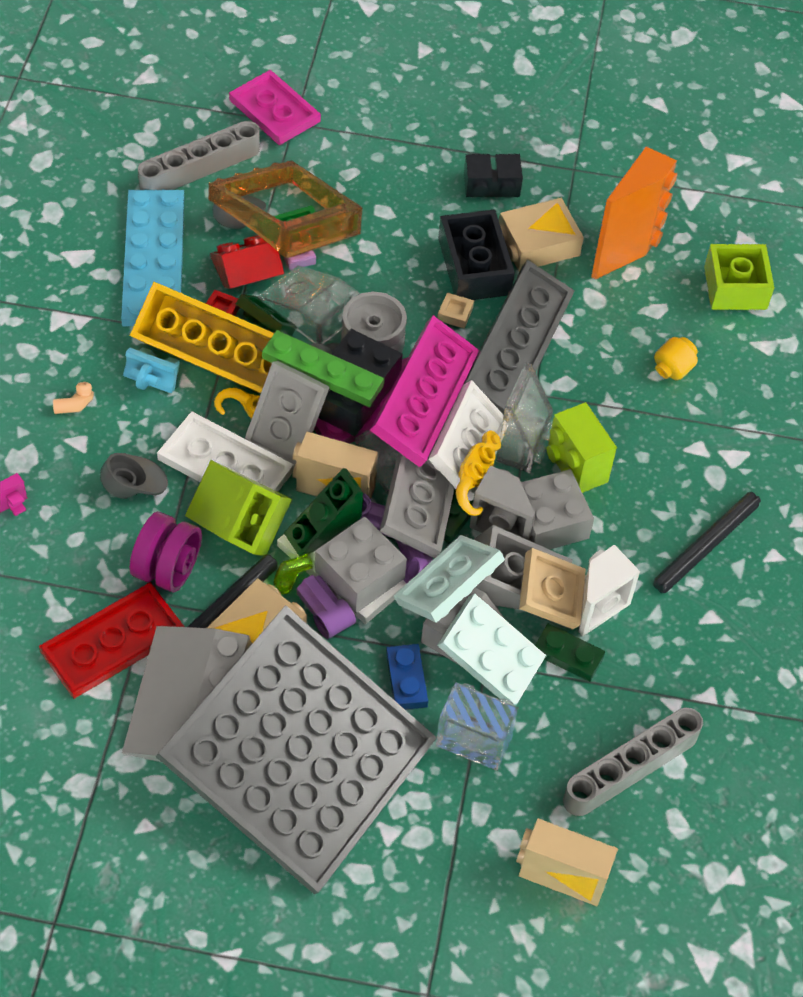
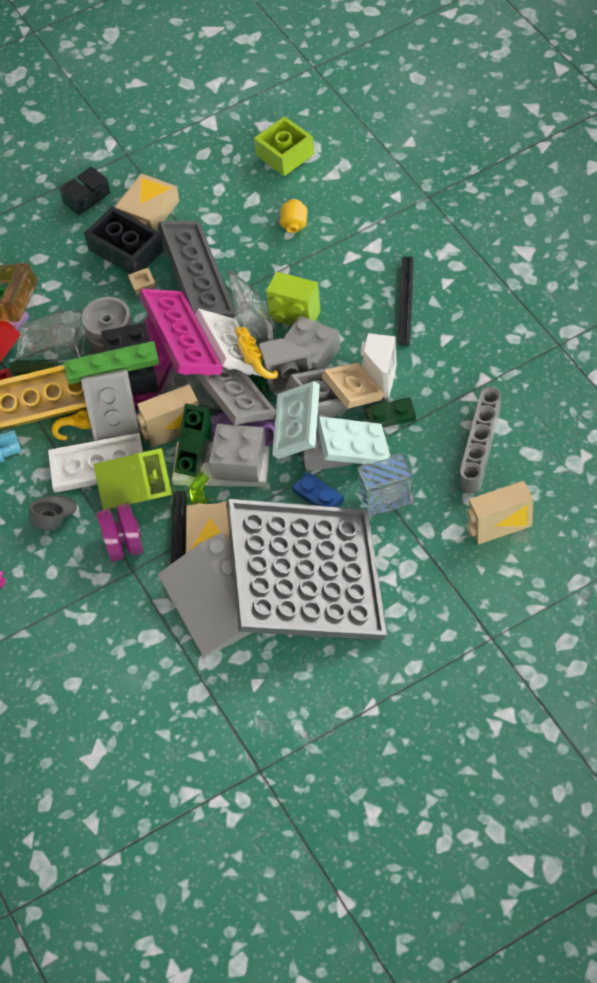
camera: 30 degrees left, 0 degrees up
red tile [39,582,185,699] -> none
medium lavender piece [297,575,356,639] -> none
orange slope [591,147,677,279] -> none

